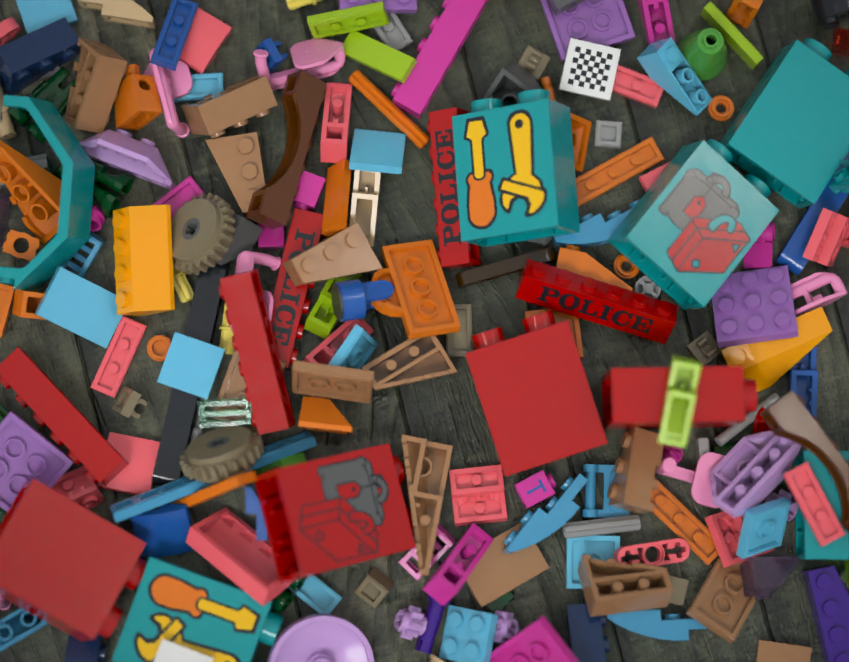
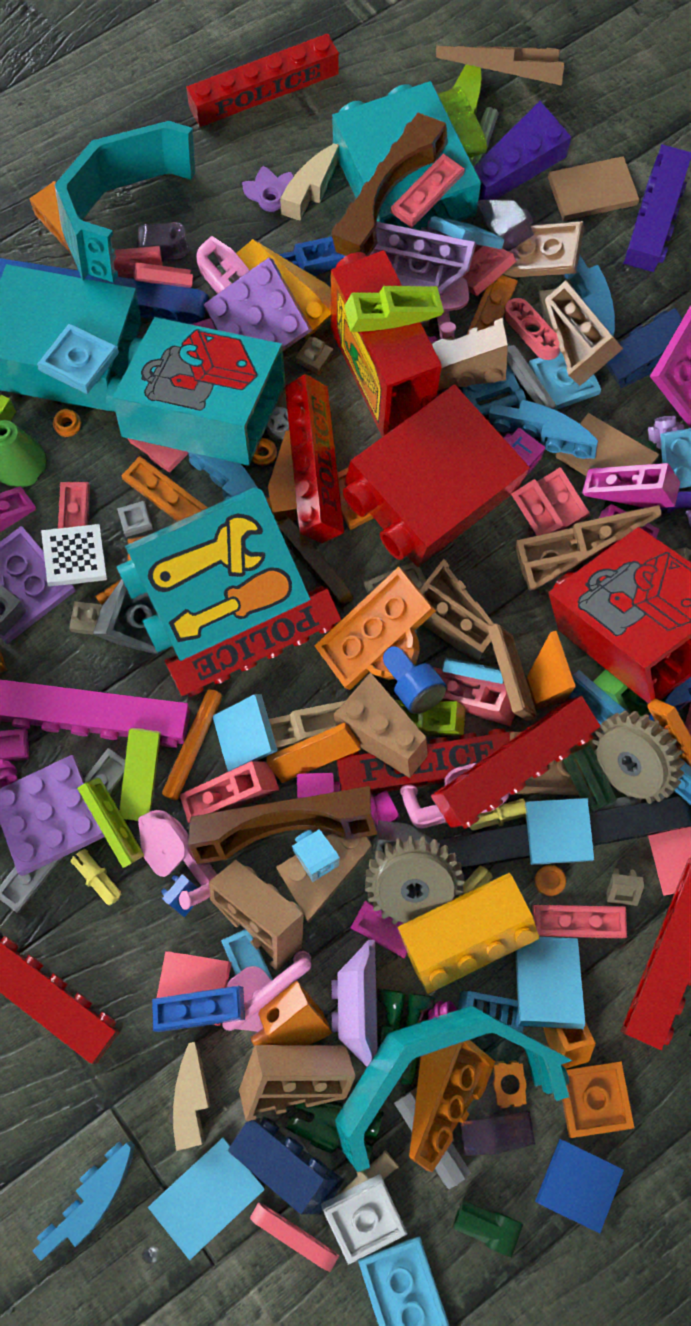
camera: 110 degrees left, 10 degrees down
medium azure slope [637,37,712,116] -> none
none -> medium azure tile [37,324,119,394]
none -> medium azure slope [292,829,340,882]

